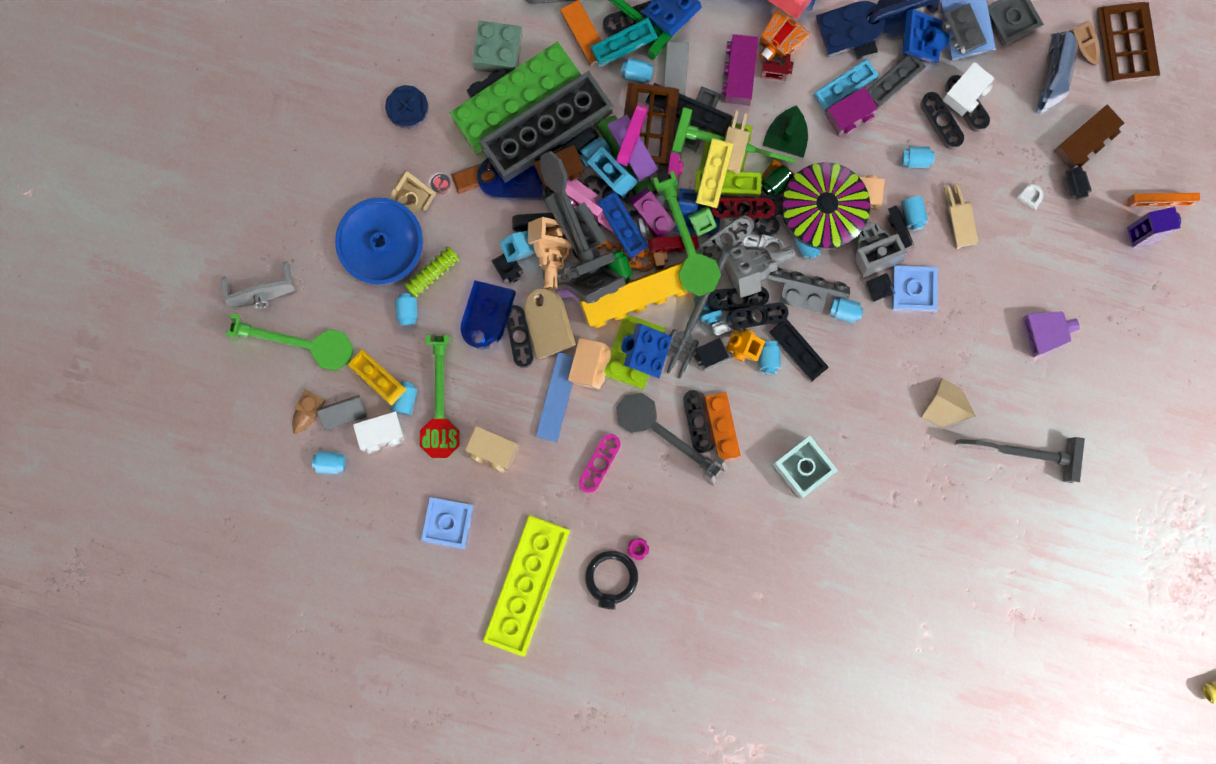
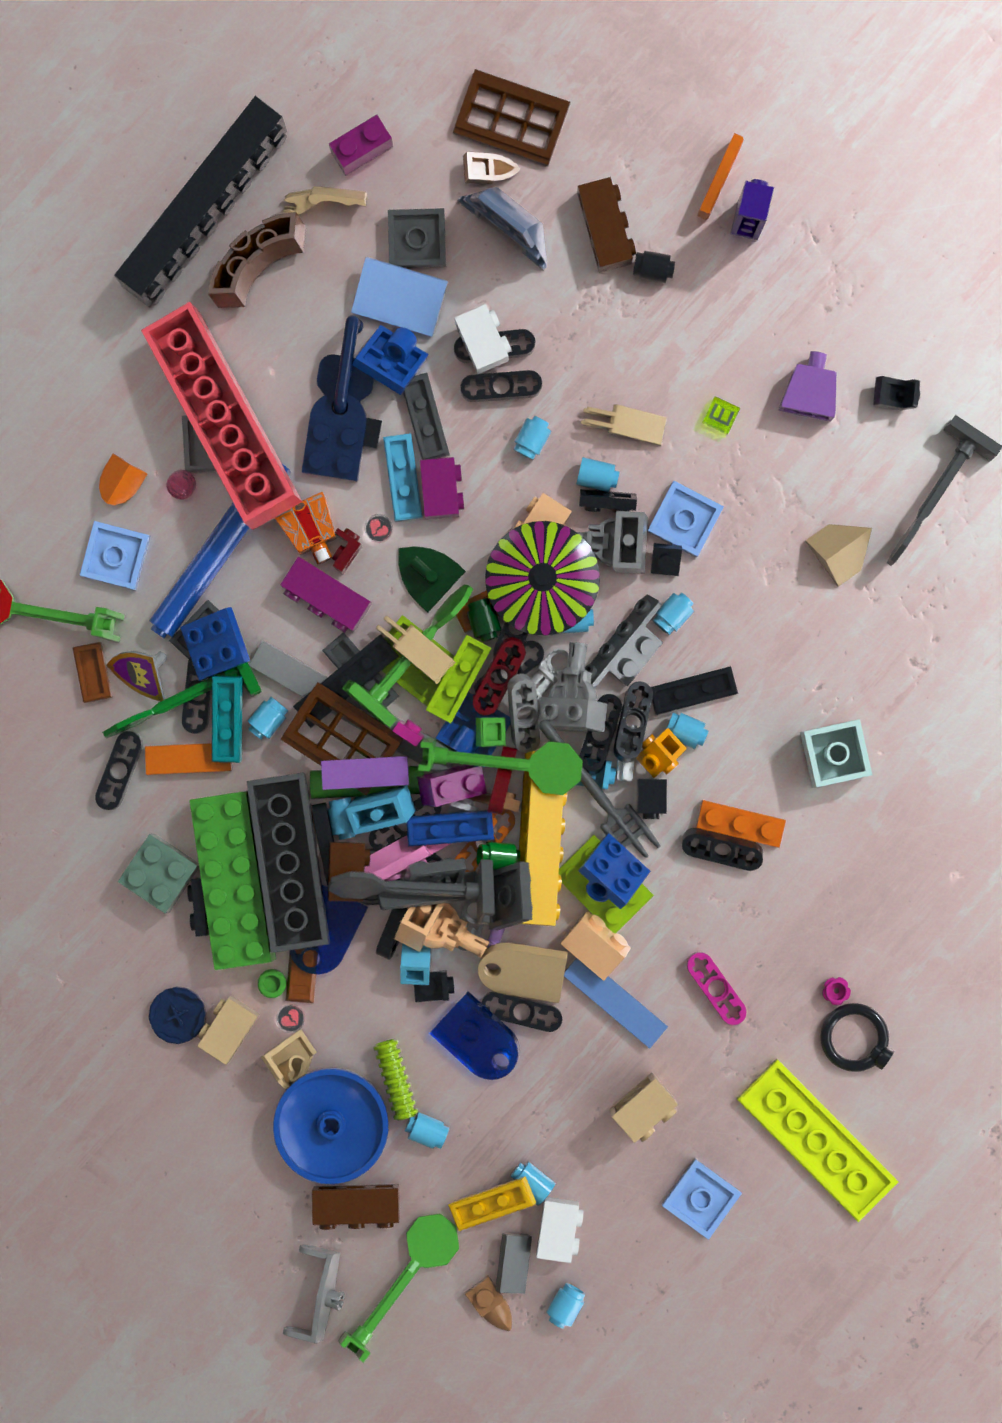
camera: 65 degrees left, 5 degrees up
bright green piece [420,334,460,458] -> none
dark pink beam [616,104,649,166] -> none
dark grey piece [616,393,728,486] -> none
light yellow tile [696,138,734,208] -> none
flat silver bracket [943,3,987,54] -> none
white tile [1016,184,1044,211] -> none
none -> tan brick [197,996,260,1065]
none -> bright green tile [257,969,287,998]
none -> reddish brown brick [312,1184,400,1230]
none -> clear tile [364,514,393,543]
none -> clear neon green tile [702,396,740,435]
none -> black bracket [873,376,920,410]

